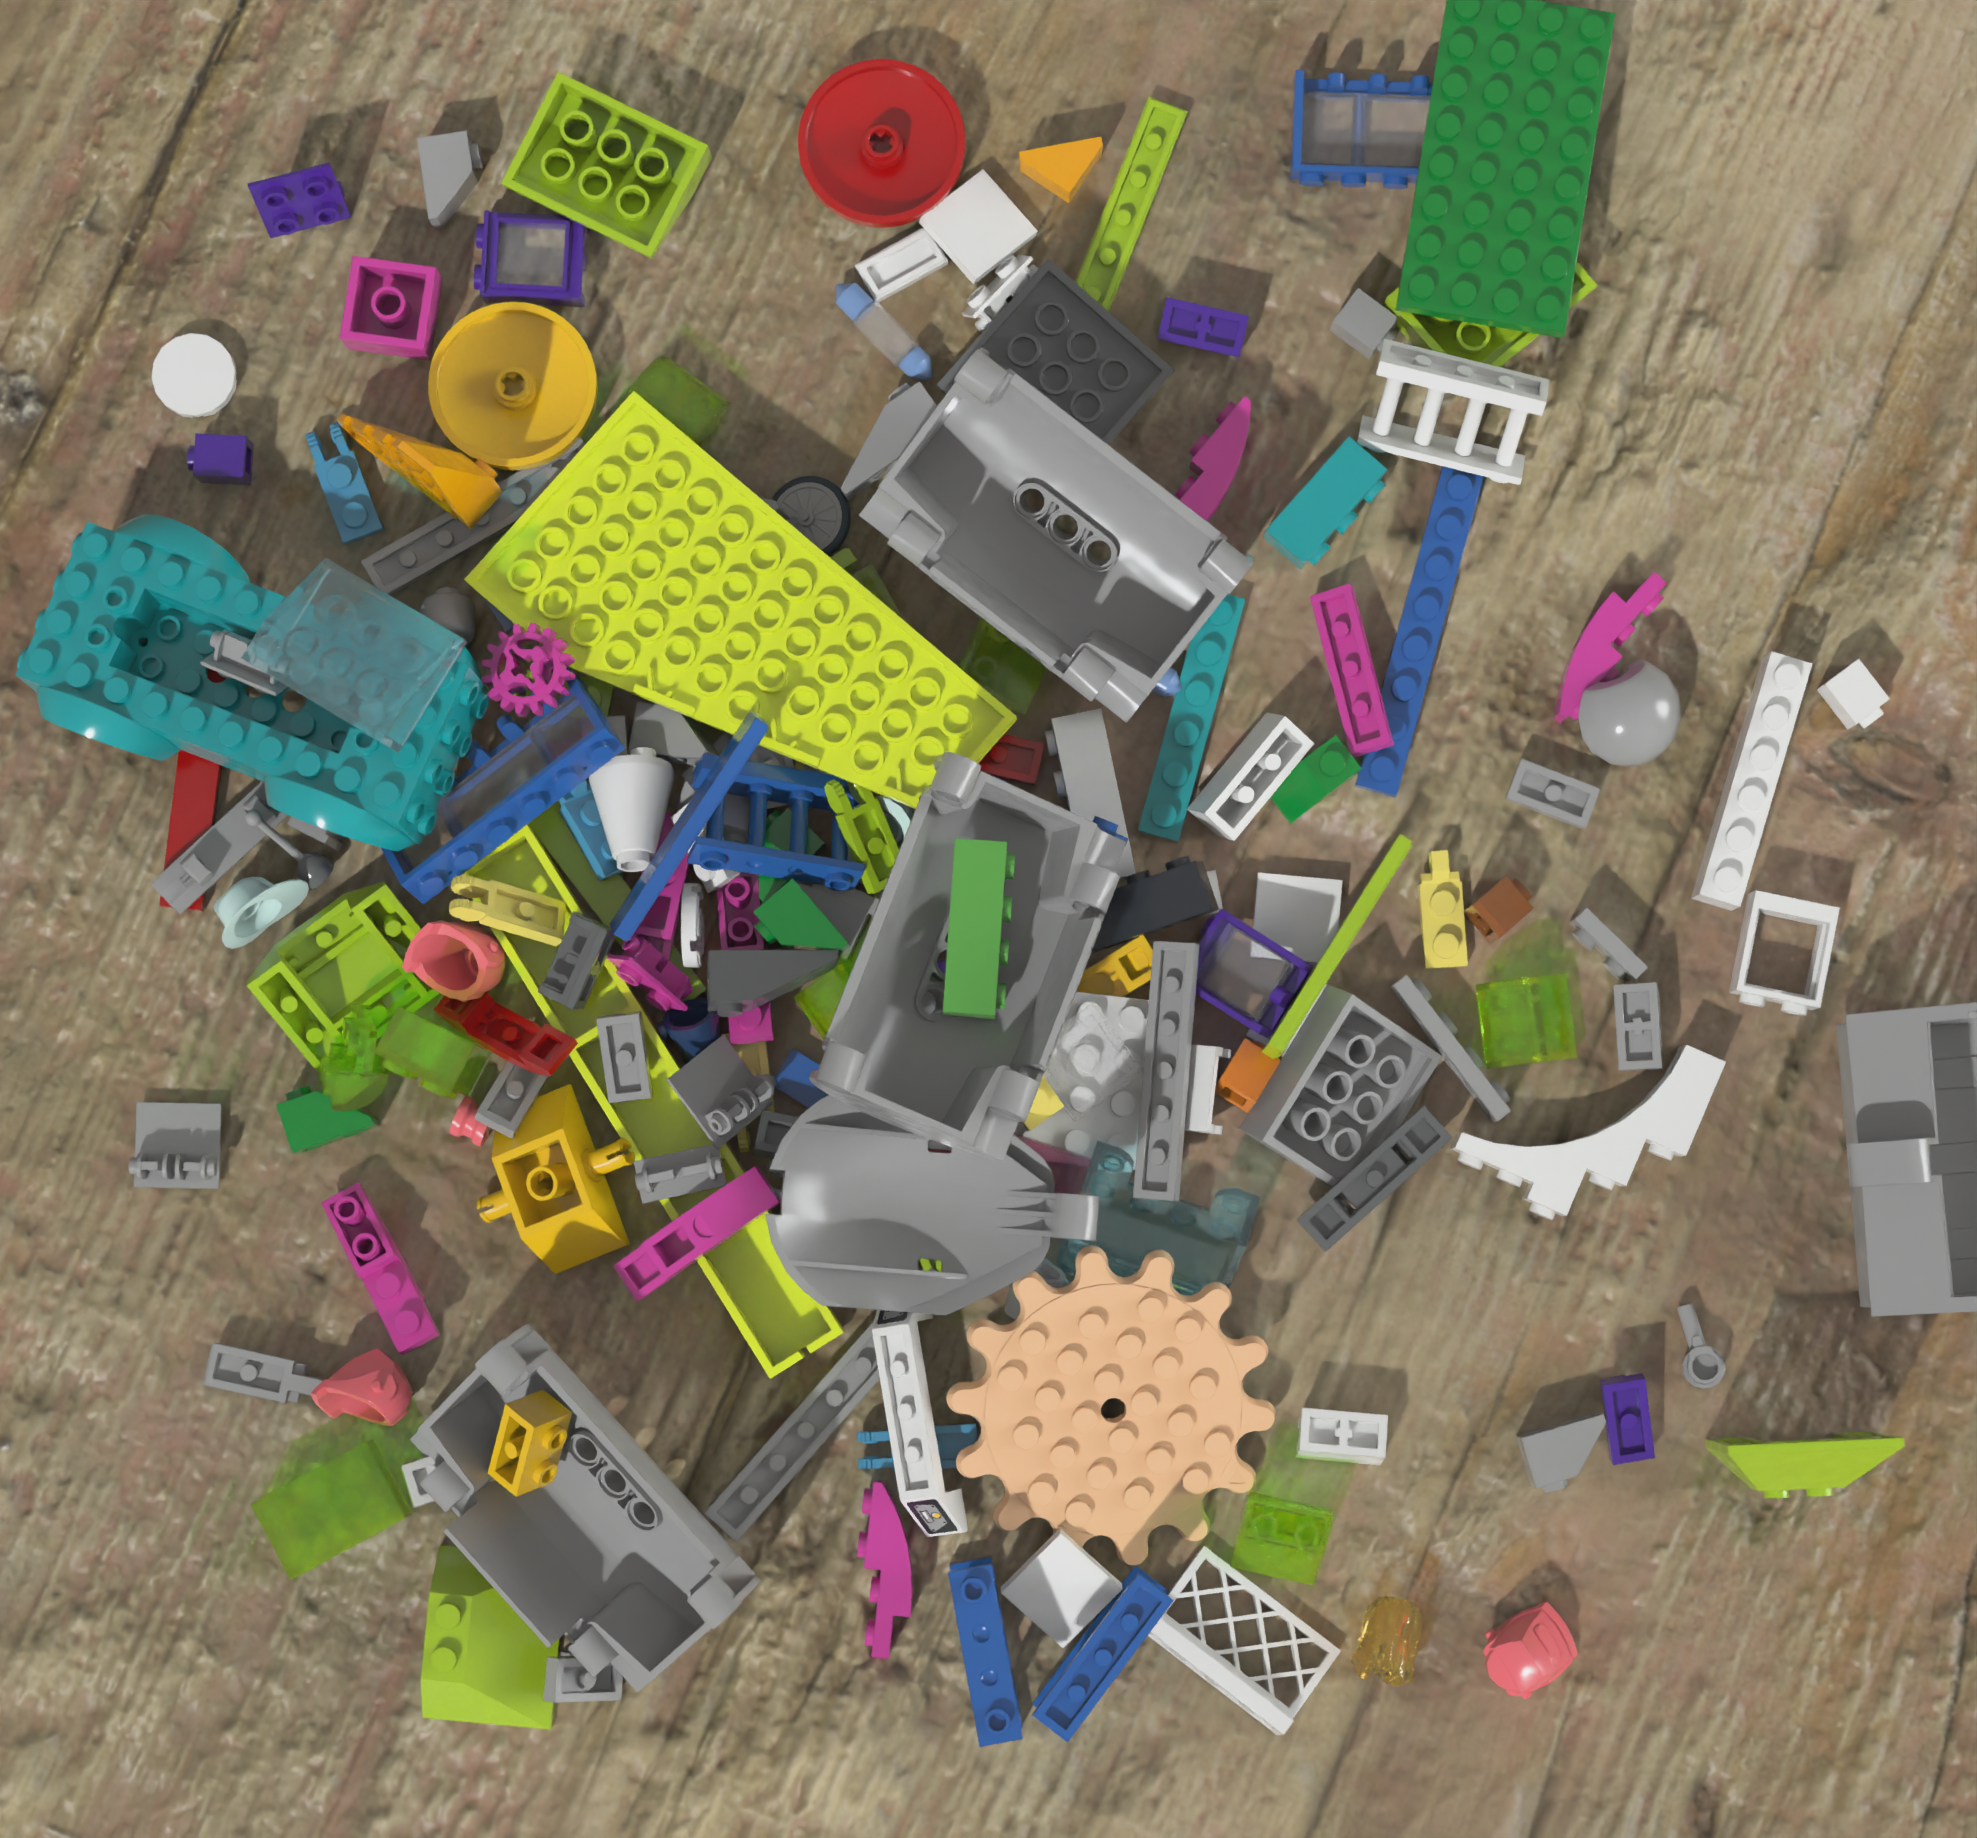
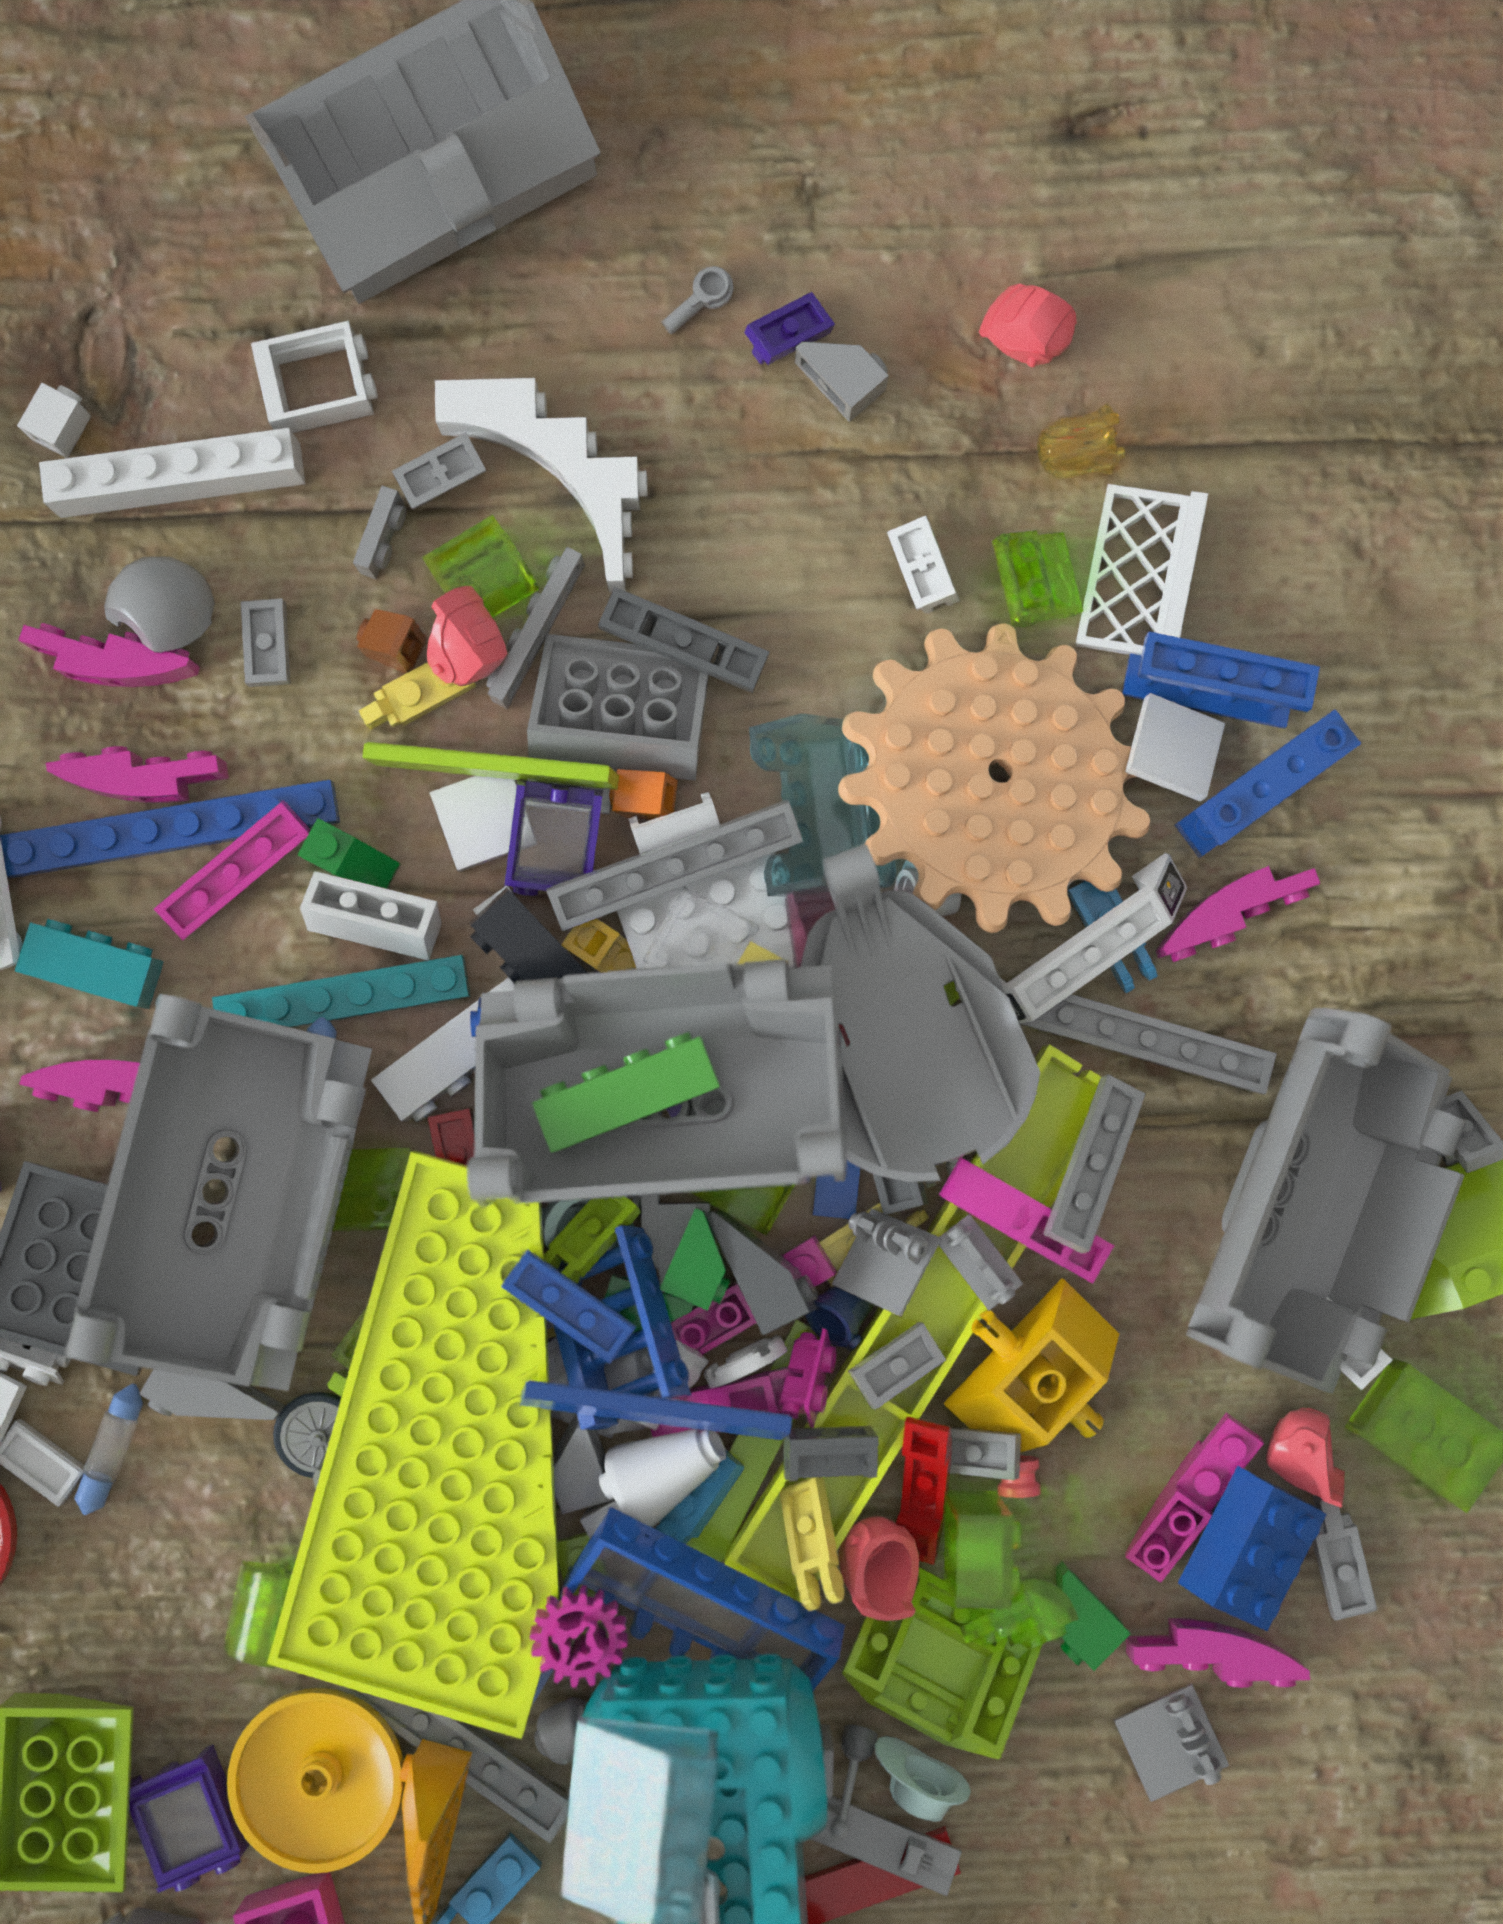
camera: 120 degrees left, 0 degrees up
yellow brick [488,1390,572,1497] -> none
lime slope [1705,1431,1905,1499] -> none
none -> dark pink slope [46,746,229,803]
none -> coral helmet [427,586,507,686]
none -> blue tile [501,1248,636,1364]
none -> light grey plate [1043,1074,1145,1254]
none -> dark pink slope [1126,1618,1310,1688]
none -> blue brick [1178,1466,1327,1631]

